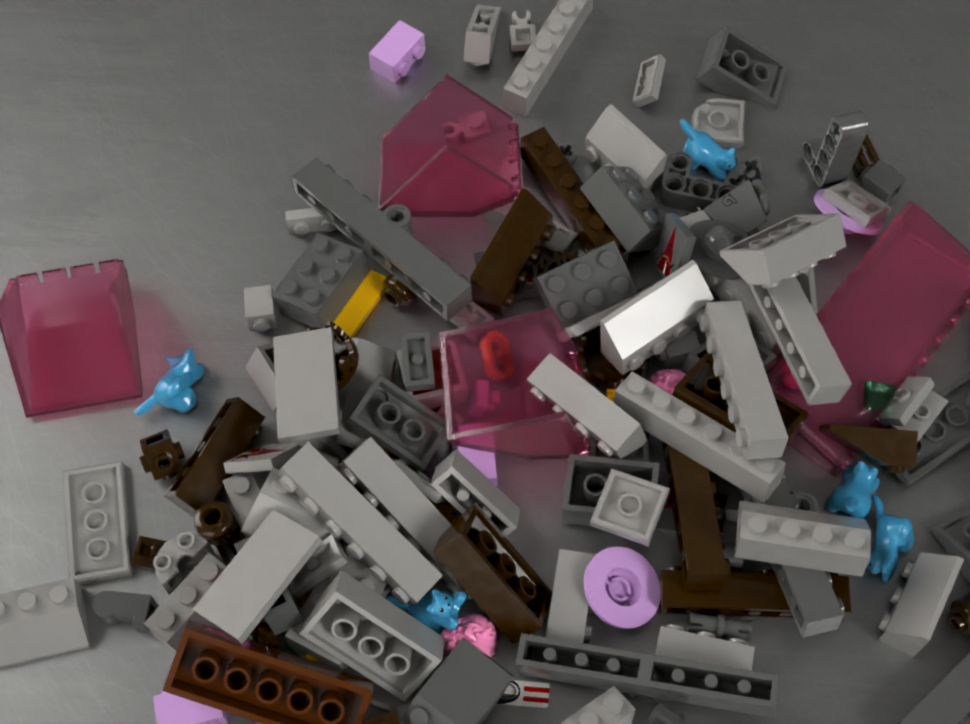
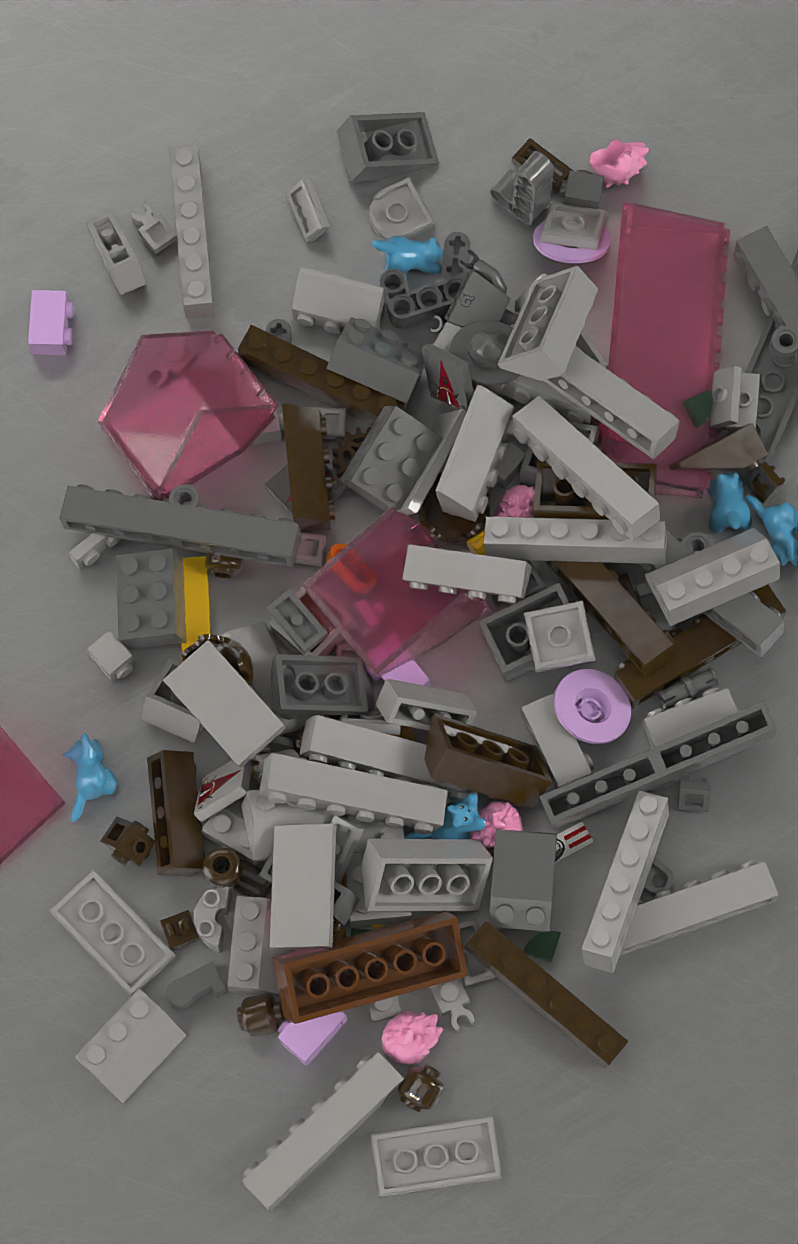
camera: 30 degrees left, 10 degrees up
none -> dark brown head [237,993,284,1036]
none -> bright pink hair [589,139,649,188]
none -> dark brown tile [745,461,786,504]

